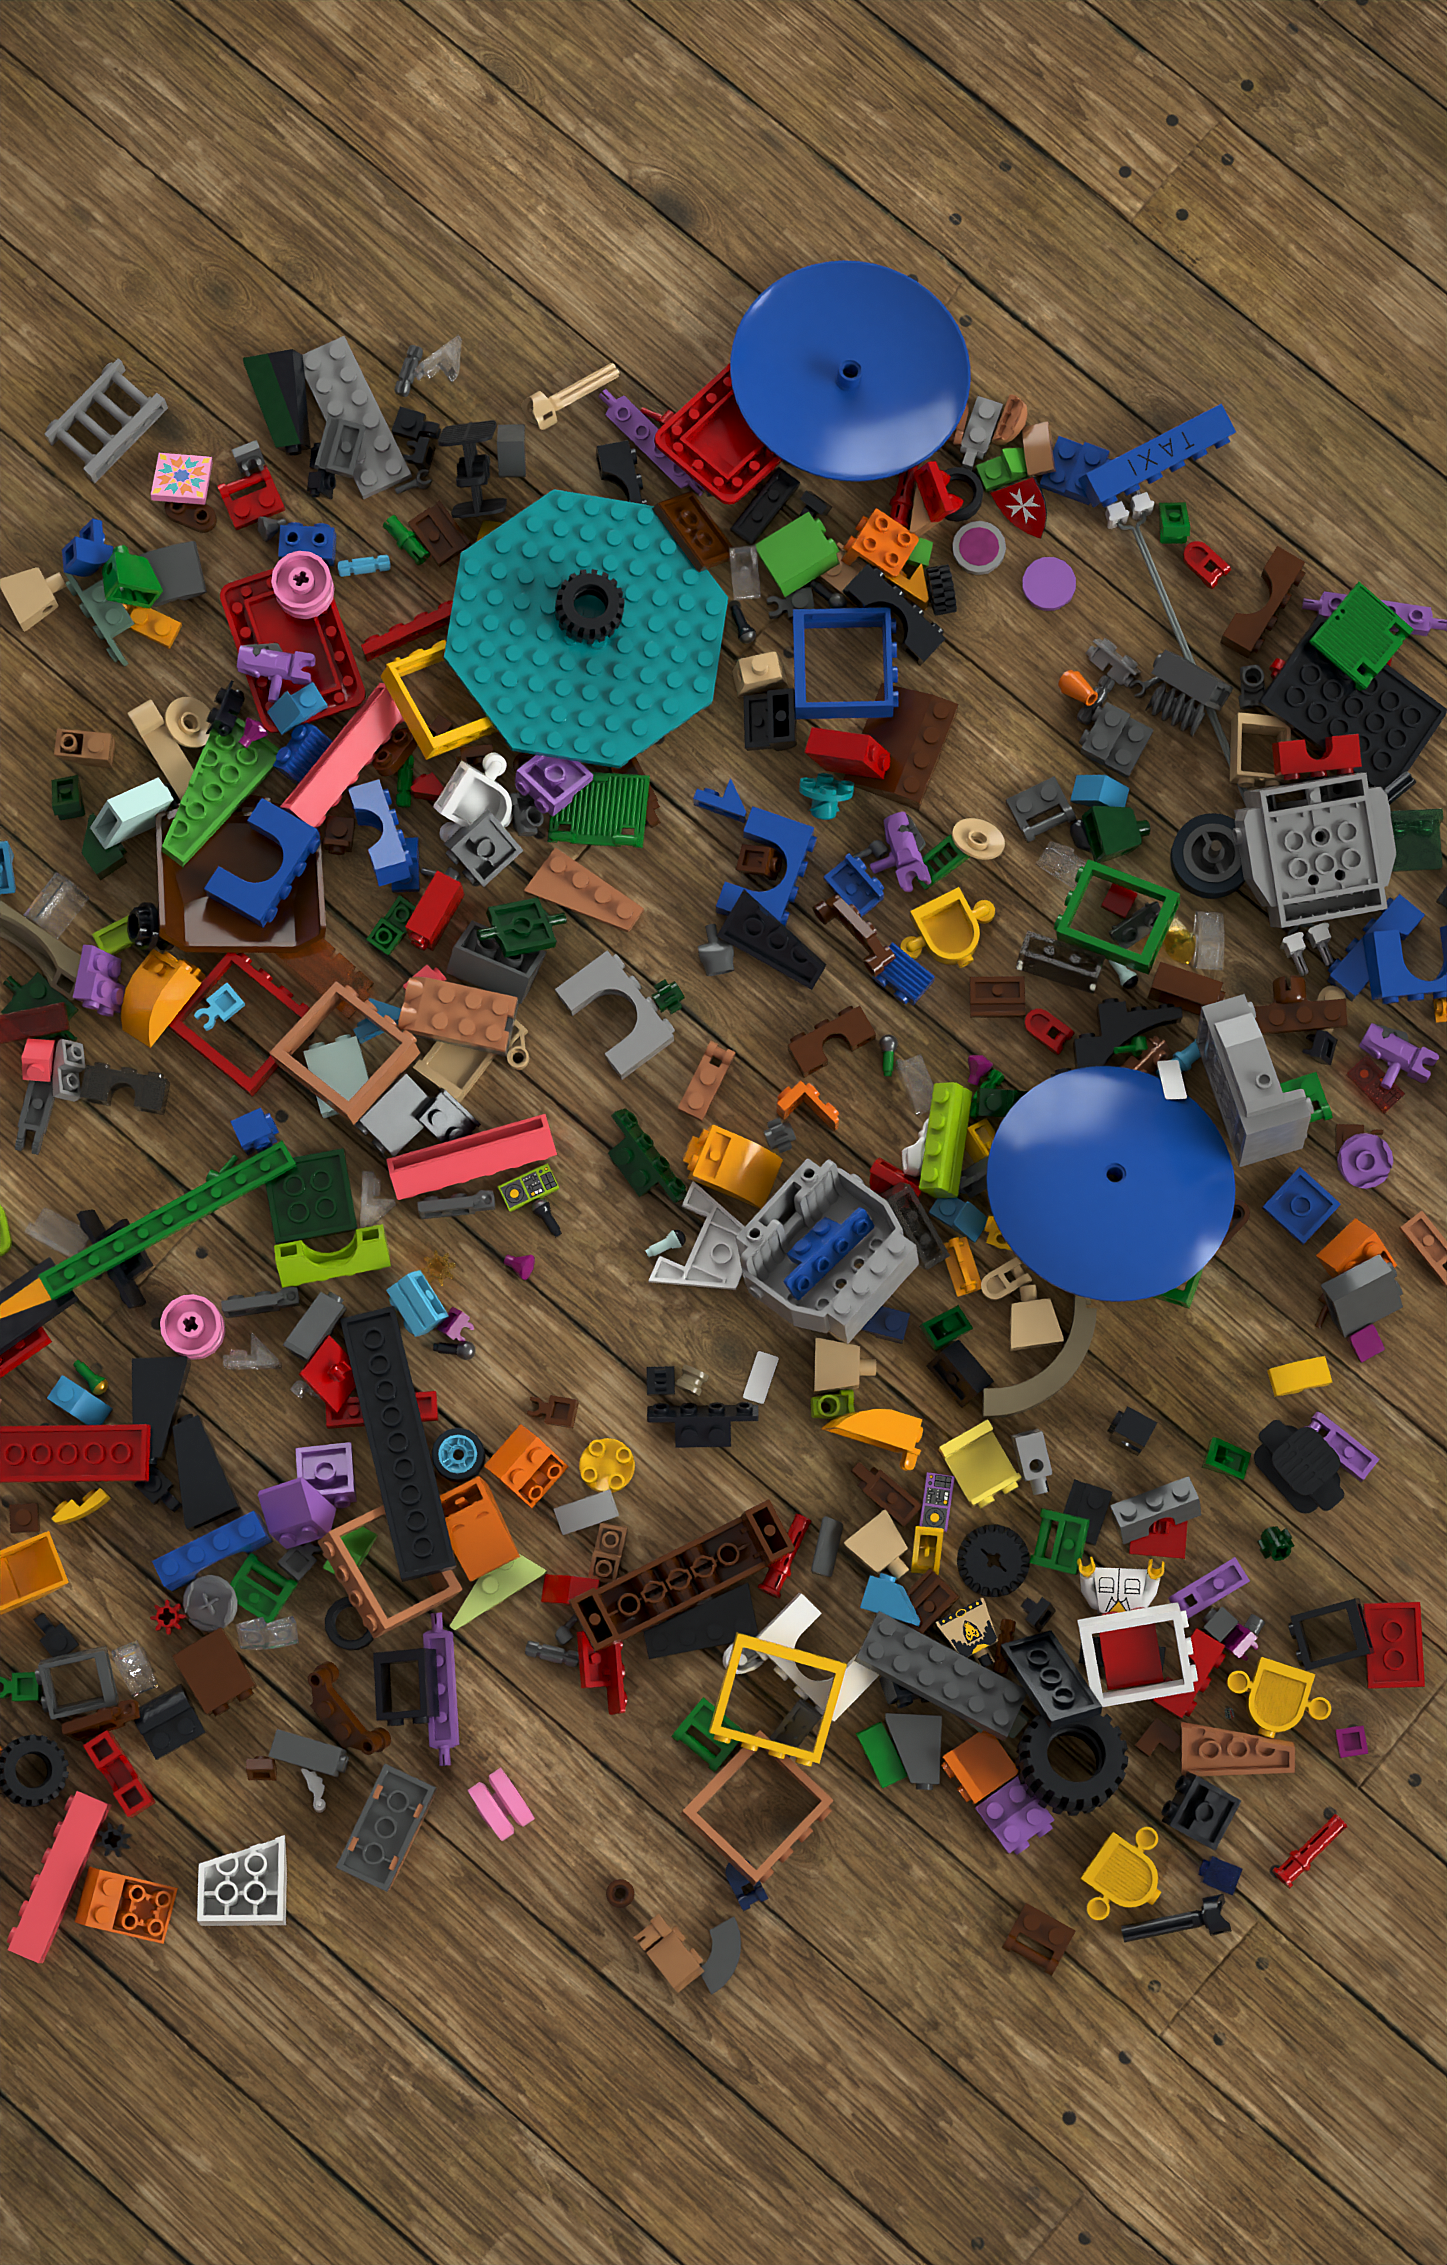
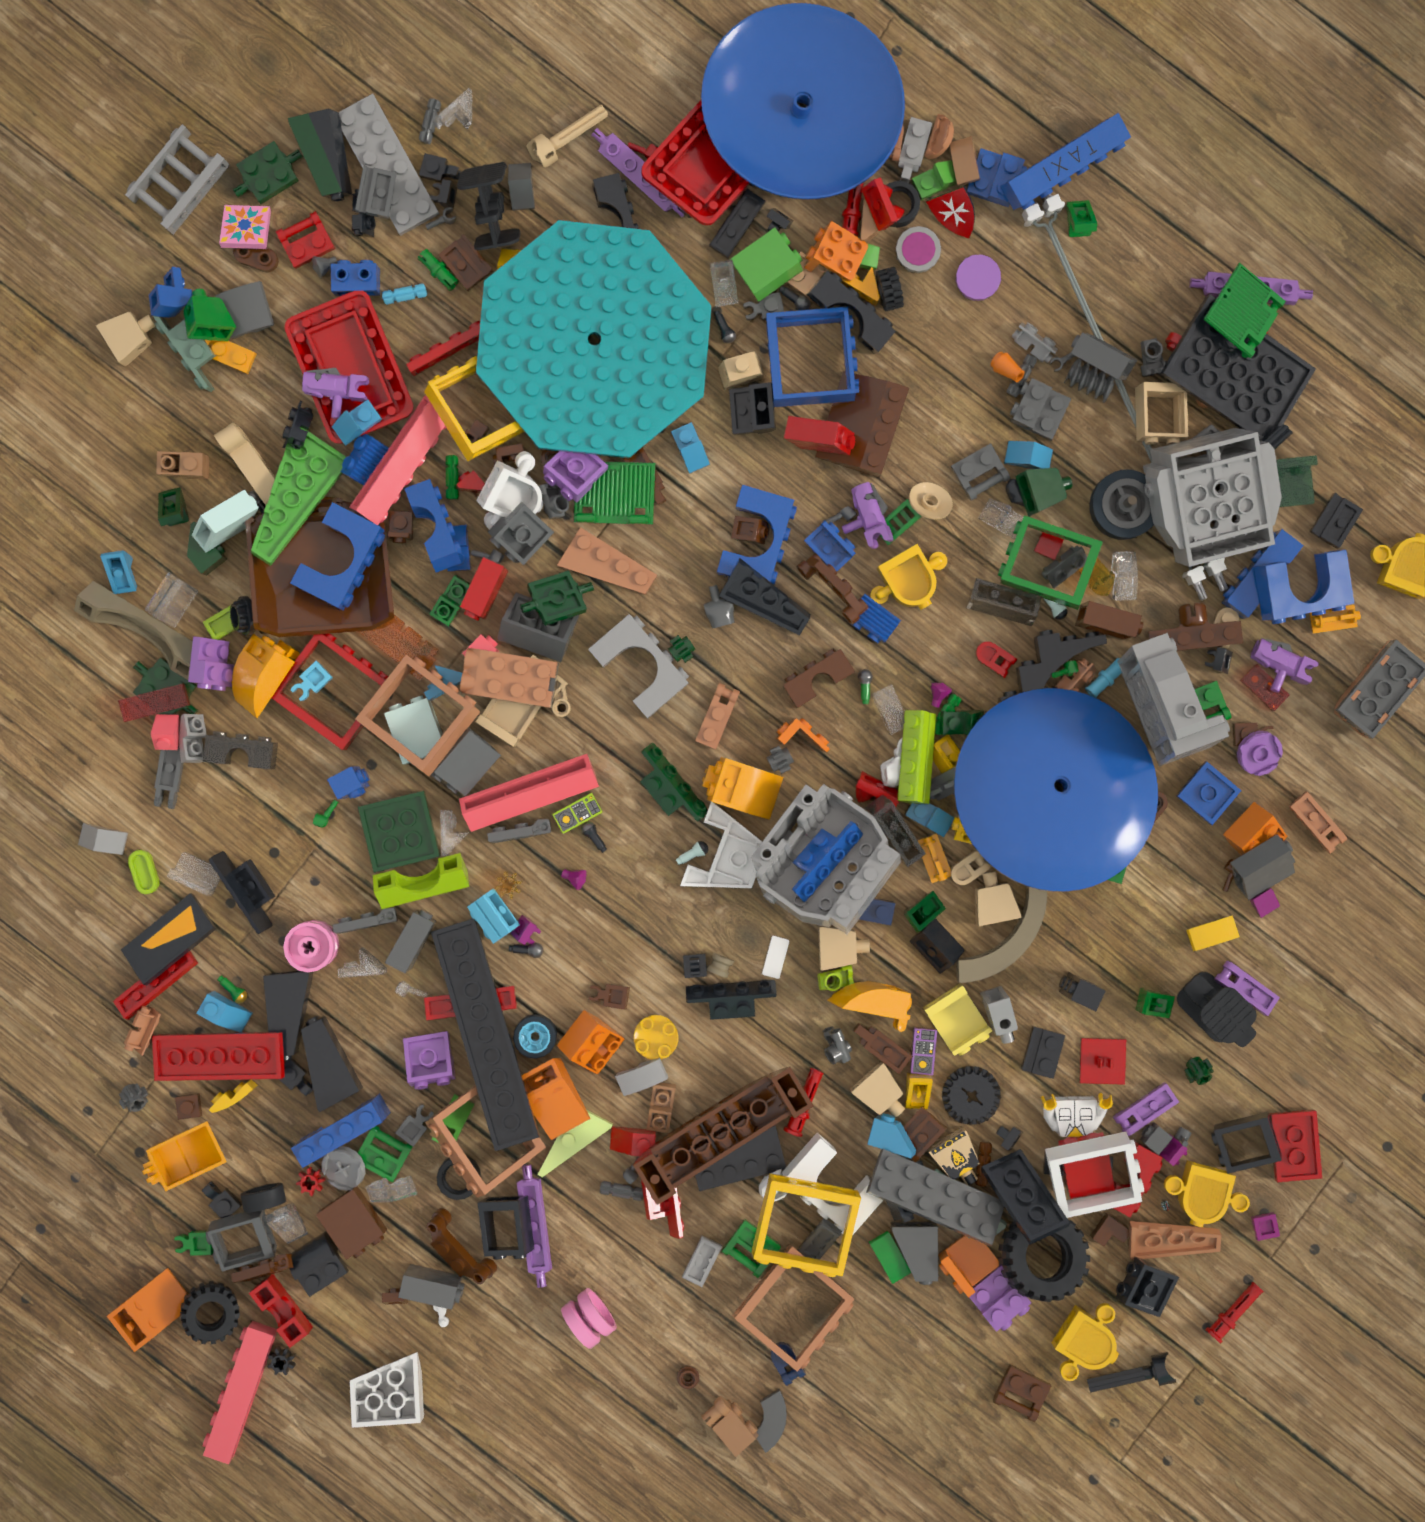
camera: 10 degrees left, 10 degrees up
green plate [38,1140,296,1301] -> none
orange slope [74,1866,178,1944] -> none
tan dish [165,697,210,748] -> none
dark grey tile [232,440,266,477] -> none
magenta rock [238,718,268,749] -> none
medium lavender slope [258,1477,336,1549] -> none
bright pink wheel [271,551,335,619] -> none
red piece [298,1335,356,1413] -> none
dark grey piece [336,1764,438,1892] -> none
reddish brown plate [373,728,418,777] -> none
plate [415,1088,481,1143] -> none
black tyre [555,569,625,644] -> none
reddish brown tile [652,491,738,572] -> none
blue slope [693,779,746,823] -> none
teal plate [799,773,854,820] -> none
dark grey slope [811,1516,843,1577] -> none
reddish brown plate [969,976,1025,1018] -> none
green plate [1029,1508,1090,1575] -> none
dark grey arch [1110,1476,1202,1544] -> none
white sticker [1157,1060,1187,1100] -> none
red plate [1183,541,1231,589] -> none
clear blue bracket [1198,1856,1243,1896] -> none
reddish brown arch [1220,546,1306,659] -> none
red arch [1272,734,1362,780] -> none
none -> dark green plate [233,141,303,204]
none -> black tyre [240,1183,286,1213]
none -> dark azure slope [671,422,710,474]
none -> light grey plate [682,1235,722,1287]
none -> dark grey plate [822,1026,852,1065]

